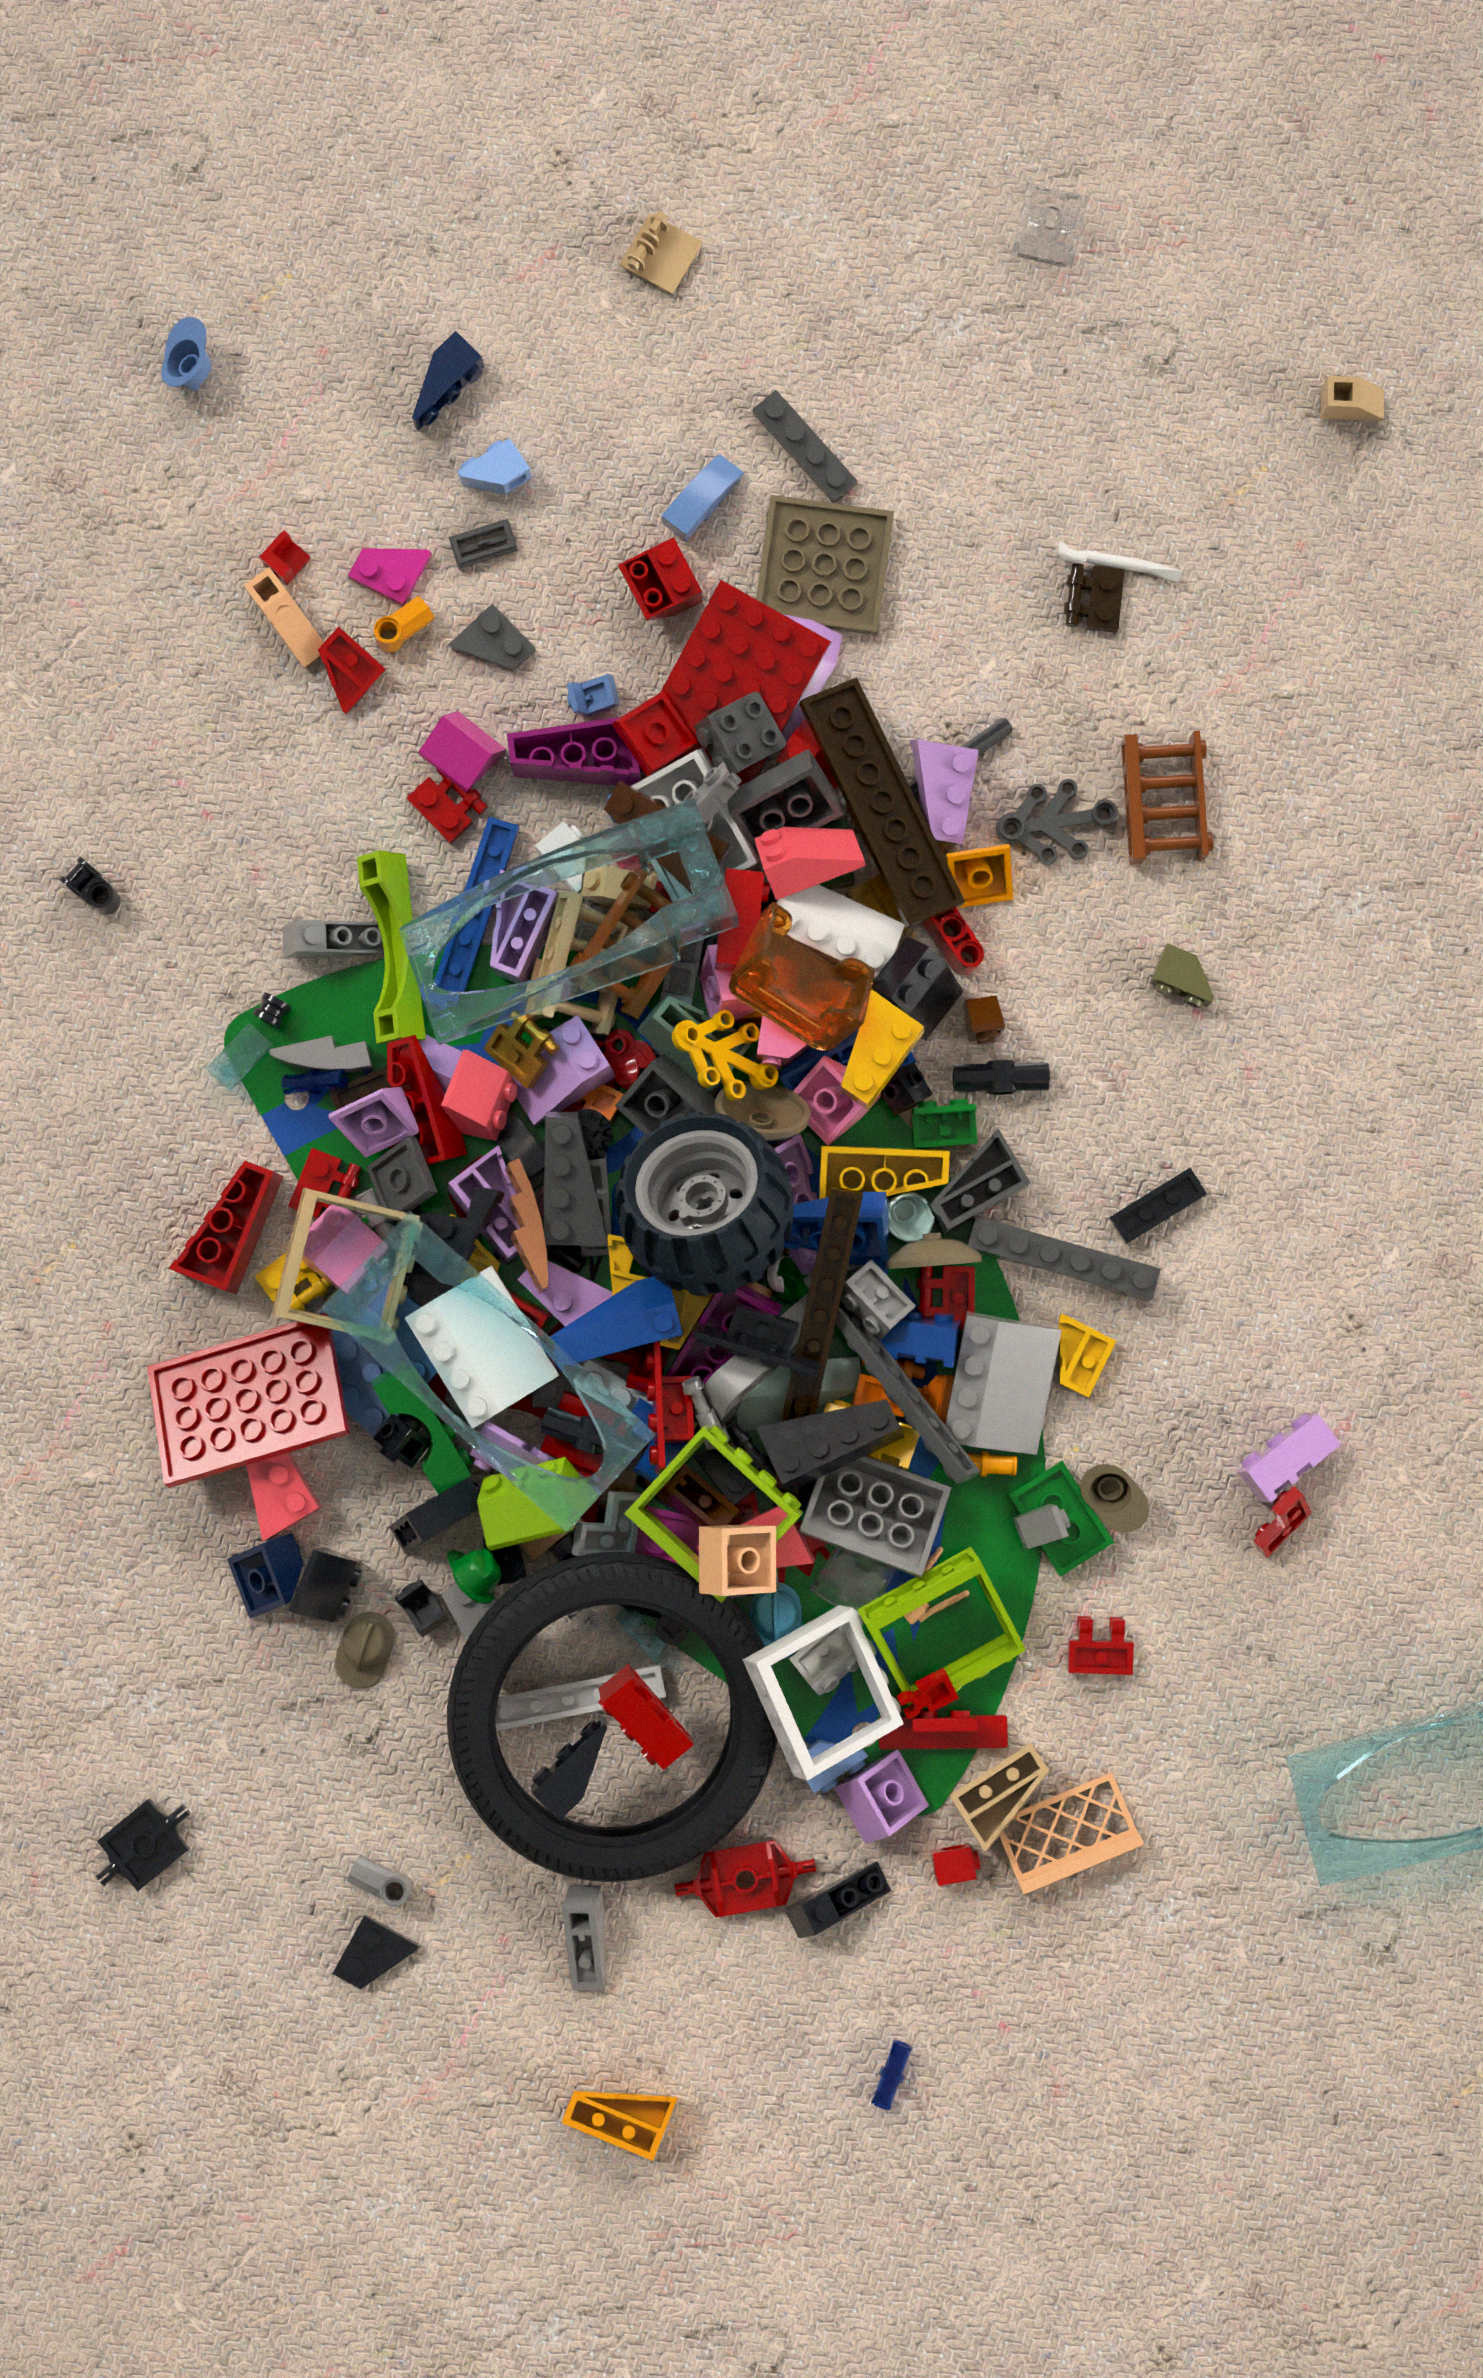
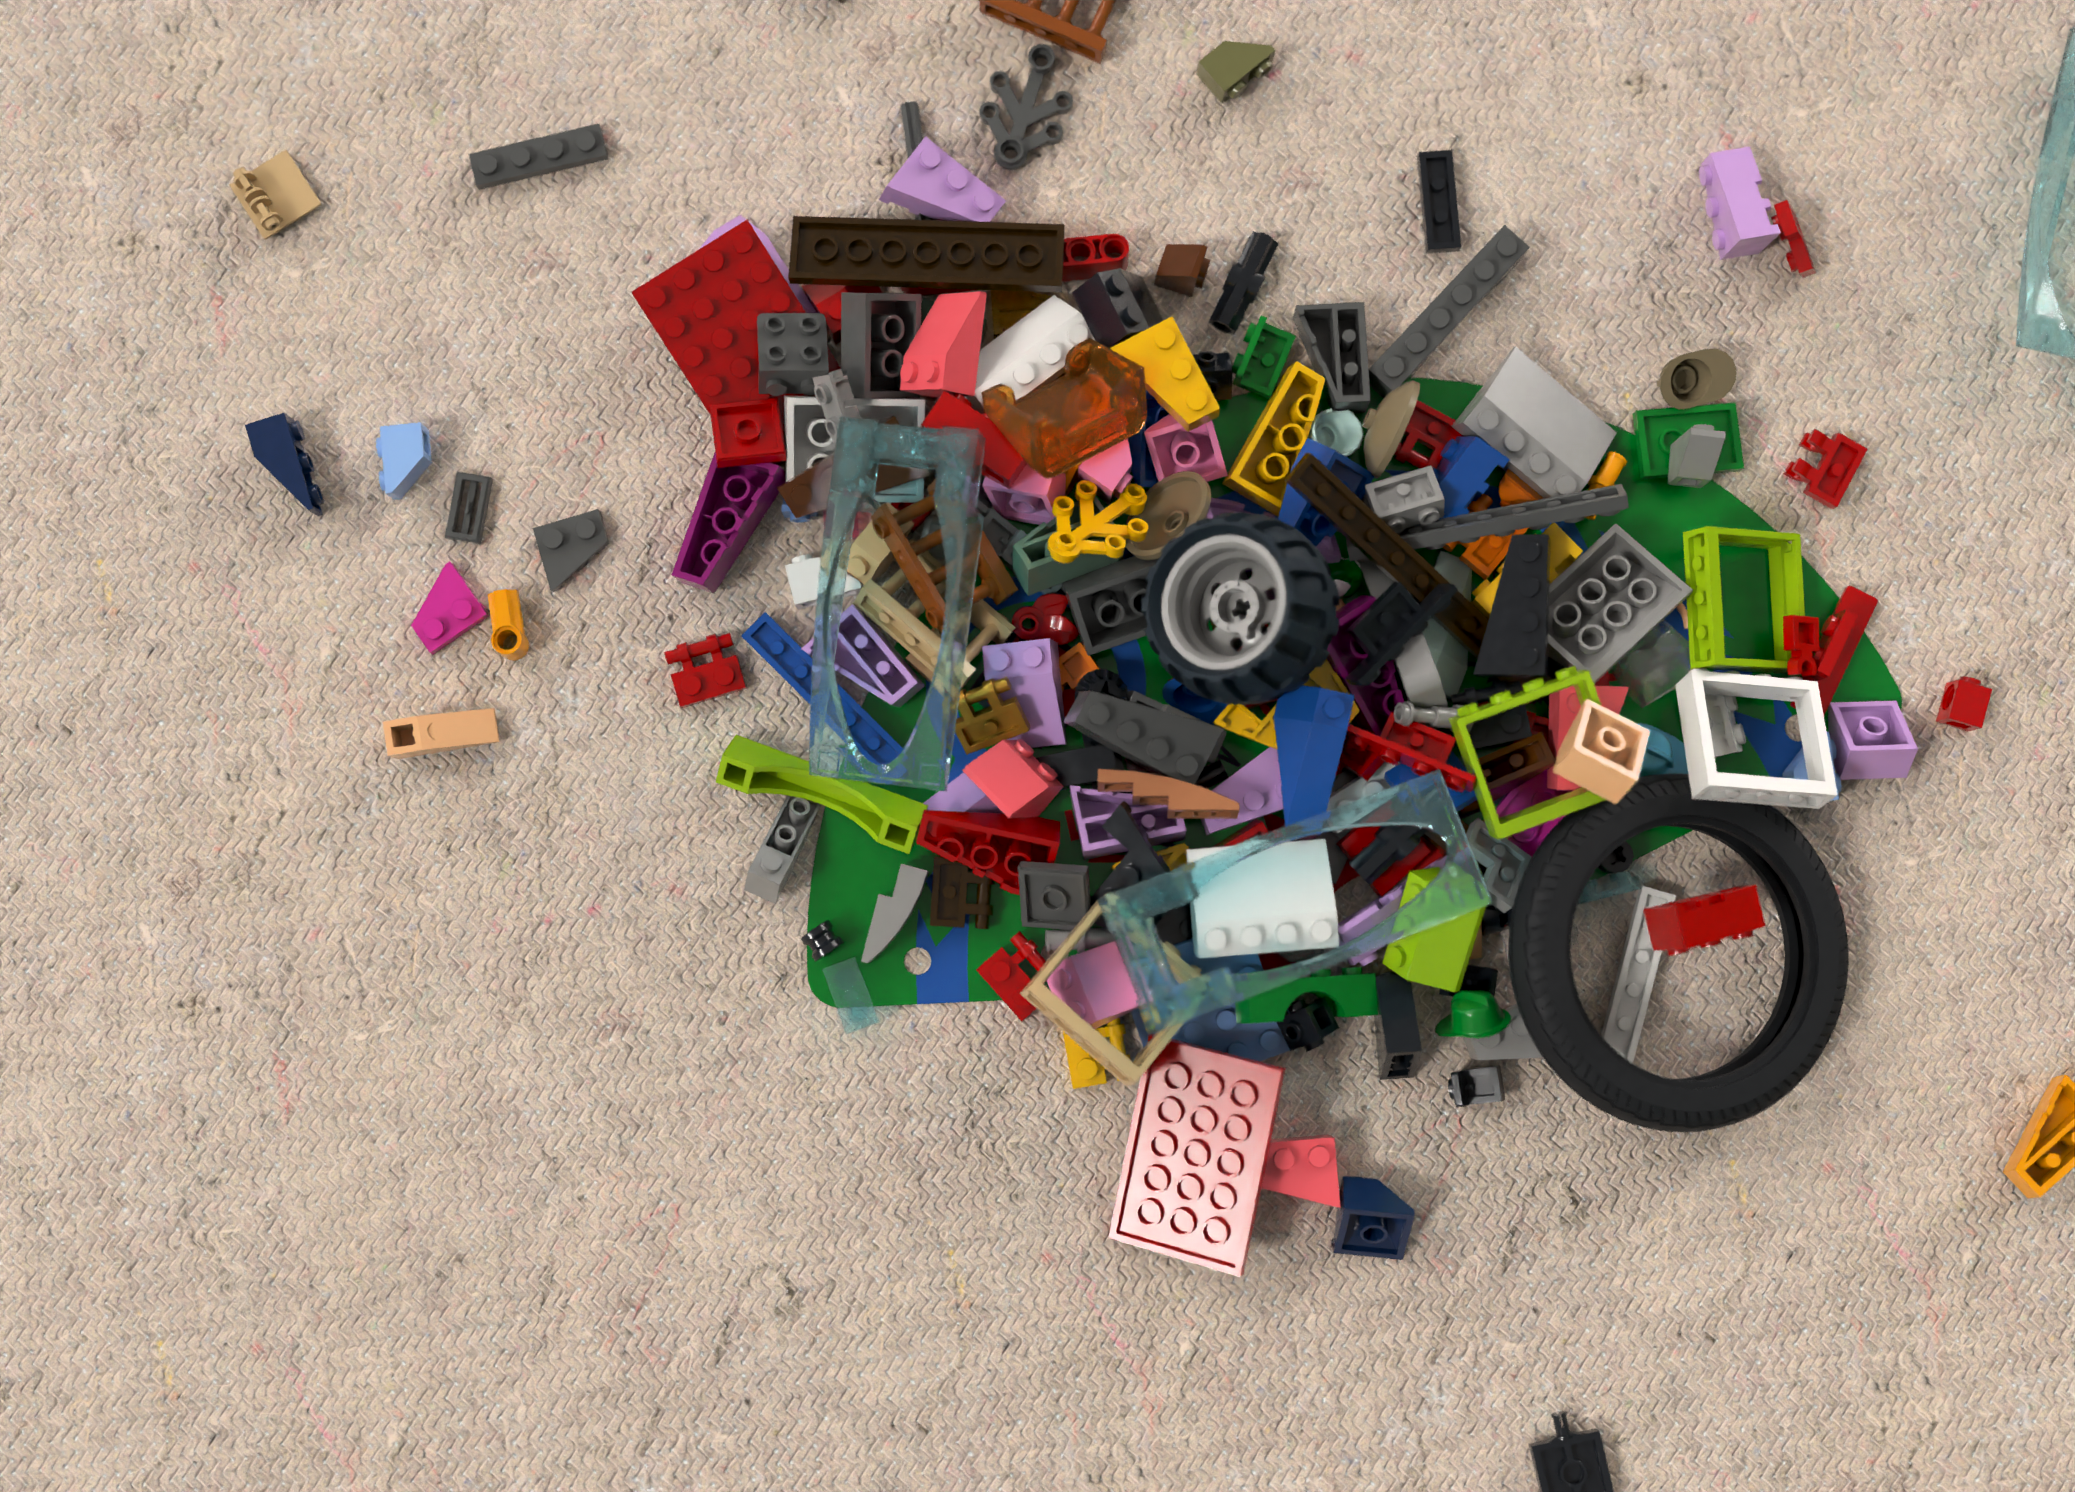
camera: 65 degrees left, 0 degrees up
black piece [59,856,121,915] -> none
medium blue piece [161,317,211,391] -> none
red wedge [168,1160,284,1295] -> none
red panel [259,530,310,586] -> none
clear blue pin [282,1069,348,1095] -> none
black slope [289,1547,363,1623] -> none
red wing [318,626,386,715] -> none
lavender slope [329,1087,419,1158] -> none
black wing [332,1914,420,1990] -> none
dark tan piece [335,1612,395,1689] -> none
light grey piece [347,1855,414,1907] -> none
dark pink slope [418,711,507,793] -> none
black slope [531,1717,607,1821] -> none
light grey slope [562,1885,605,1991] -> none
medium blue bracket [567,674,620,717] -> none
red slope [618,537,703,621] -> none
medium blue slope [661,454,744,542] -> none
red plate [674,1838,816,1918] -> none
dark tan plate [756,495,894,635] -> none
black slope [785,1861,891,1938] -> none
light orange slope [945,844,1013,908] -> none
tan wedge [949,1743,1049,1854] -> none
light nougat fence [999,1772,1144,1896] -> none
yellow wing [1058,1313,1116,1398] -> none

